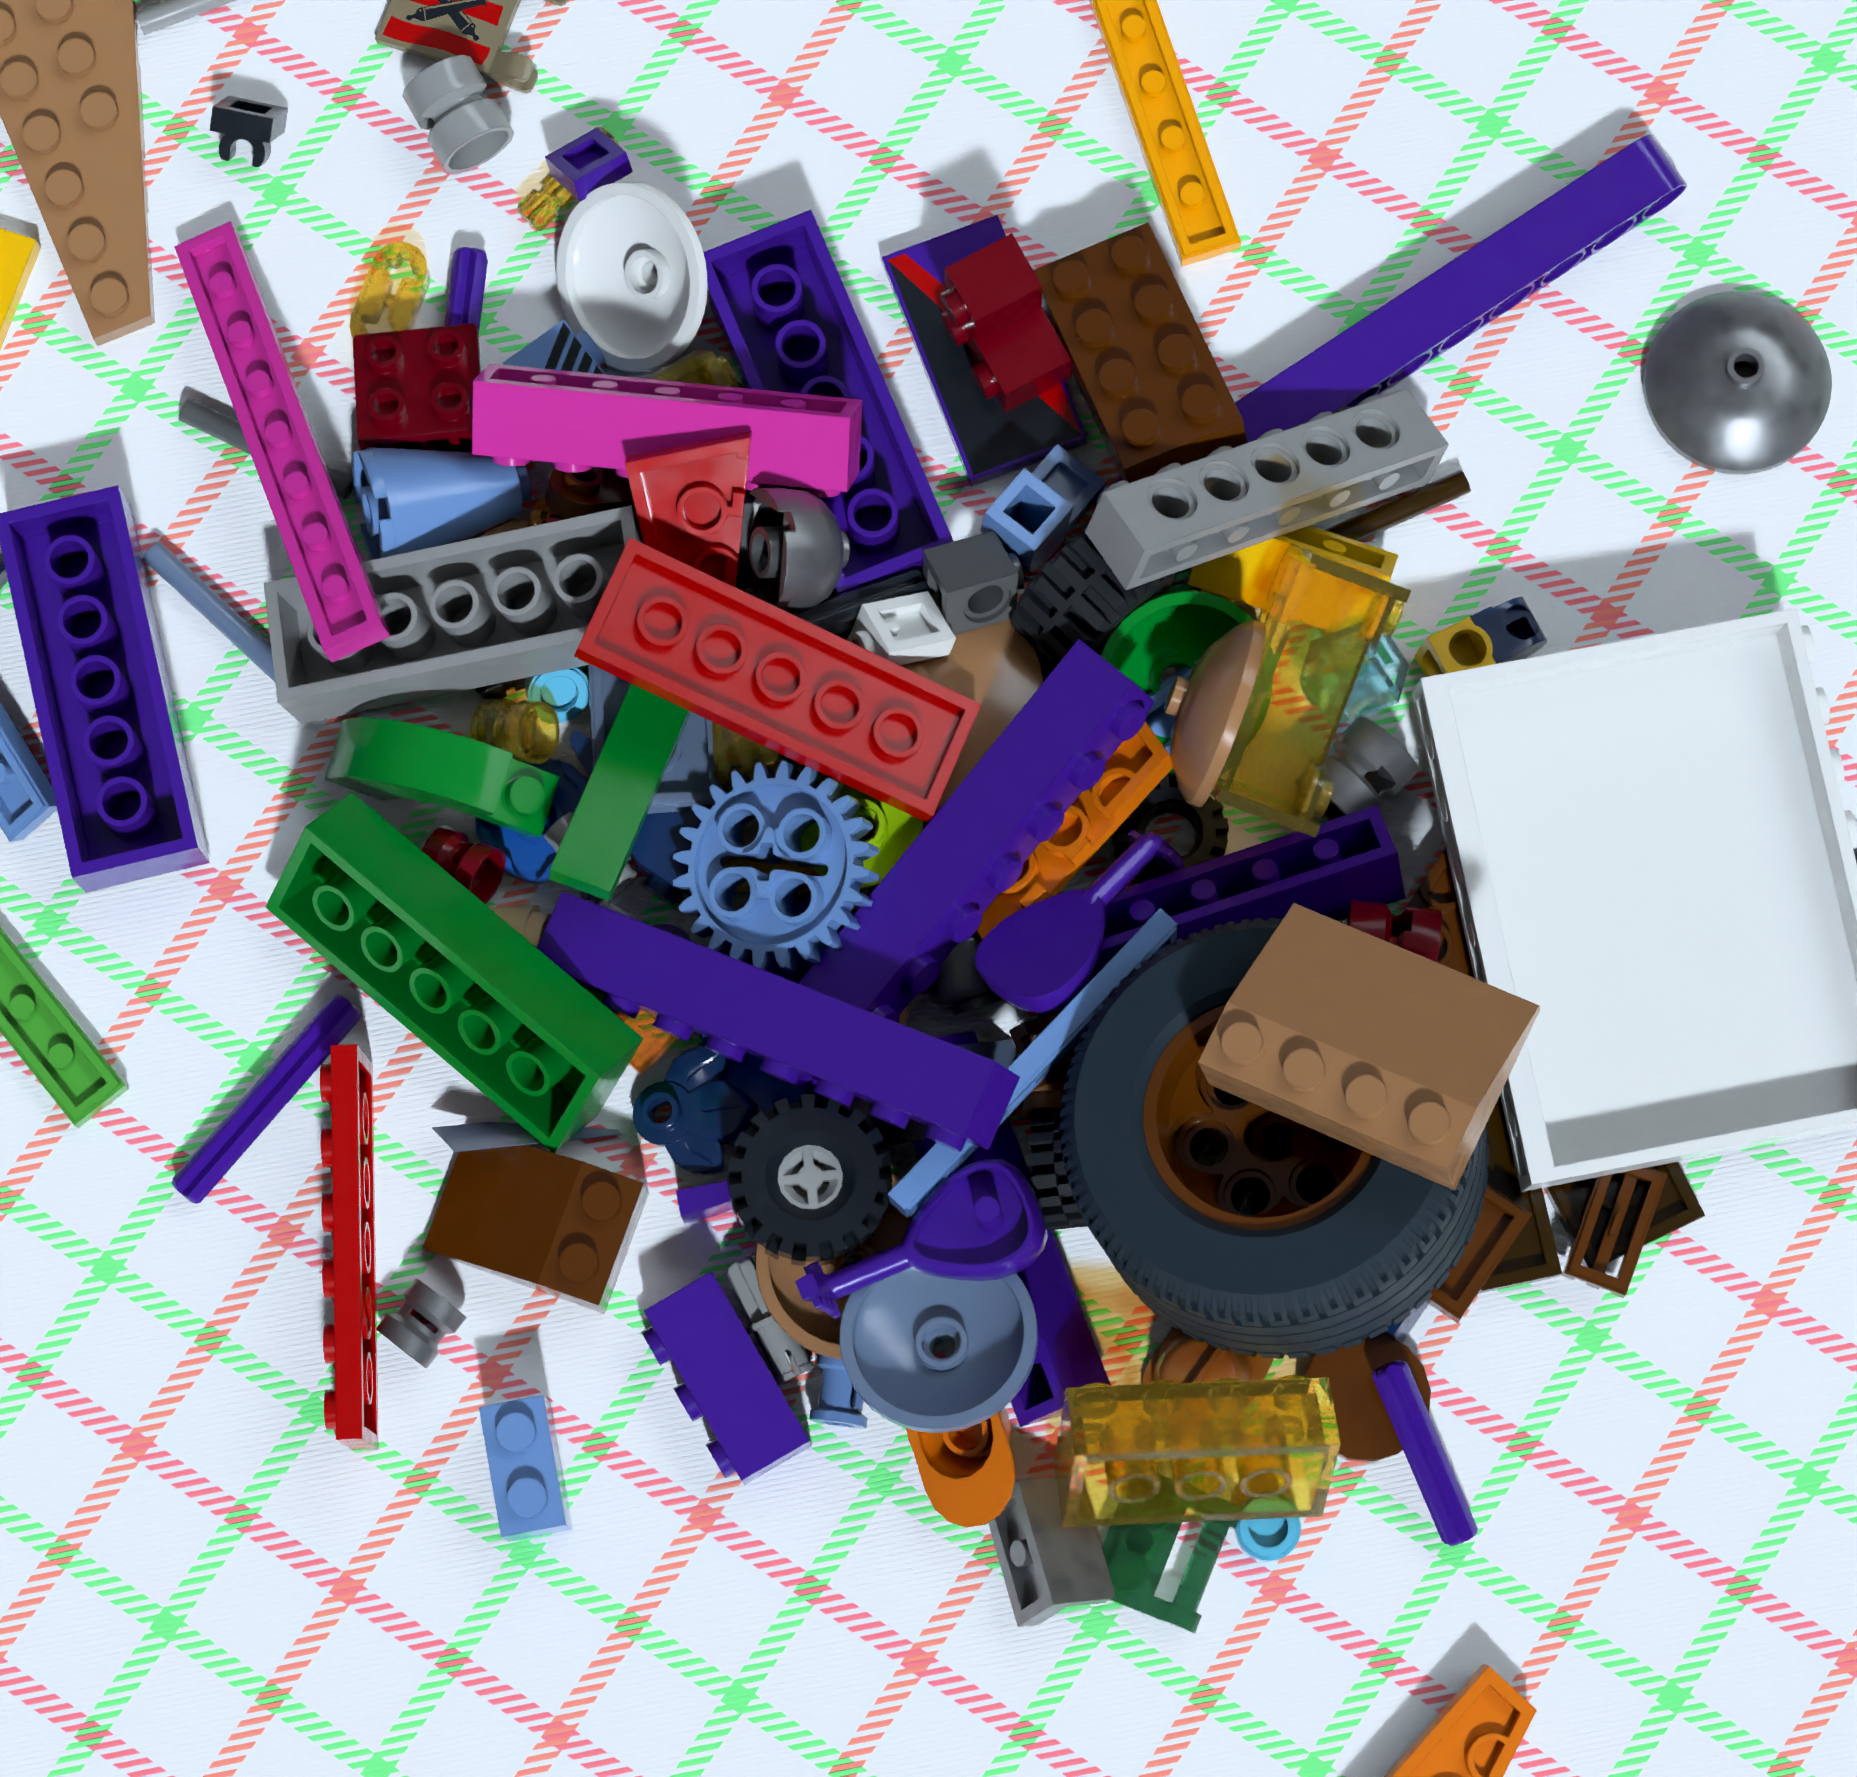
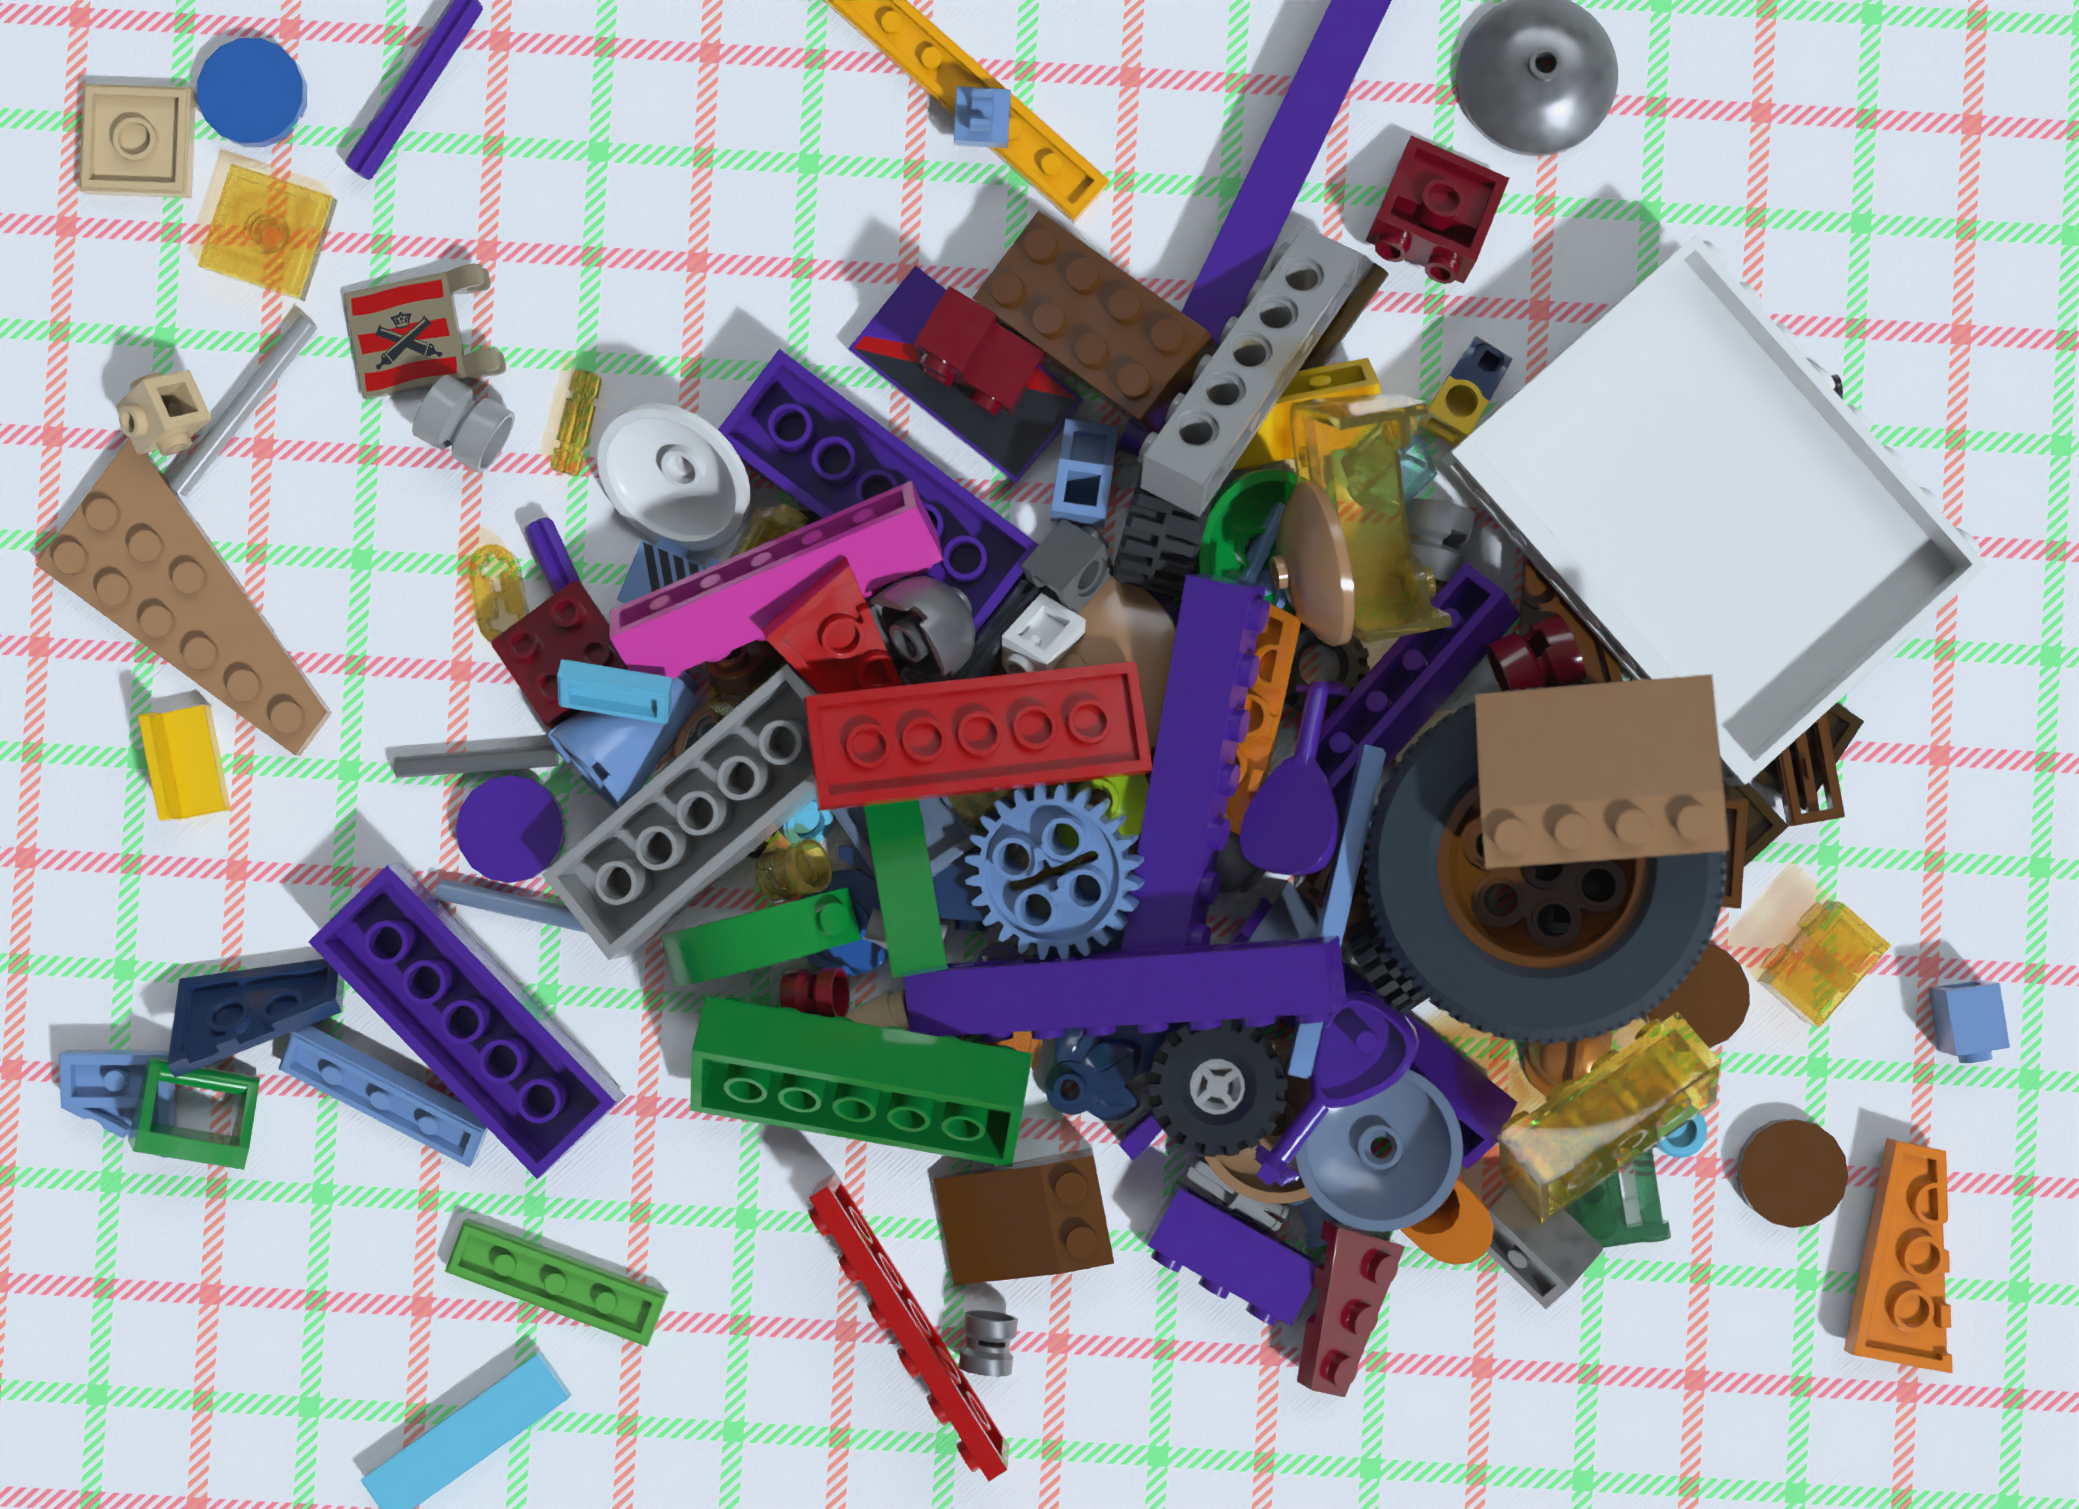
camera: 30 degrees left, 10 degrees up
dark purple axle [171,994,361,1204] -> none
dark pink plate [174,221,390,662] -> none
black tile [209,96,288,167] -> none
sand blue sticker [432,1122,622,1152] -> none
medium blue brick [479,1395,573,1542] -> none
dark purple tile [545,127,633,202] -> none
dark purple axle [1372,1360,1478,1546] -> none
none -> dark purple tile [456,775,565,883]
none -> medium azure tile [557,659,672,724]
none -> medium blue tile [954,86,1011,148]
none -> dark red wing [1296,1220,1405,1398]
none -> dark red plate [1365,135,1510,284]
none -> reddish brown tile [1737,1119,1849,1228]
none -> clear yellow brick [1756,900,1891,1027]
none -> medium blue brick [1929,980,2010,1063]

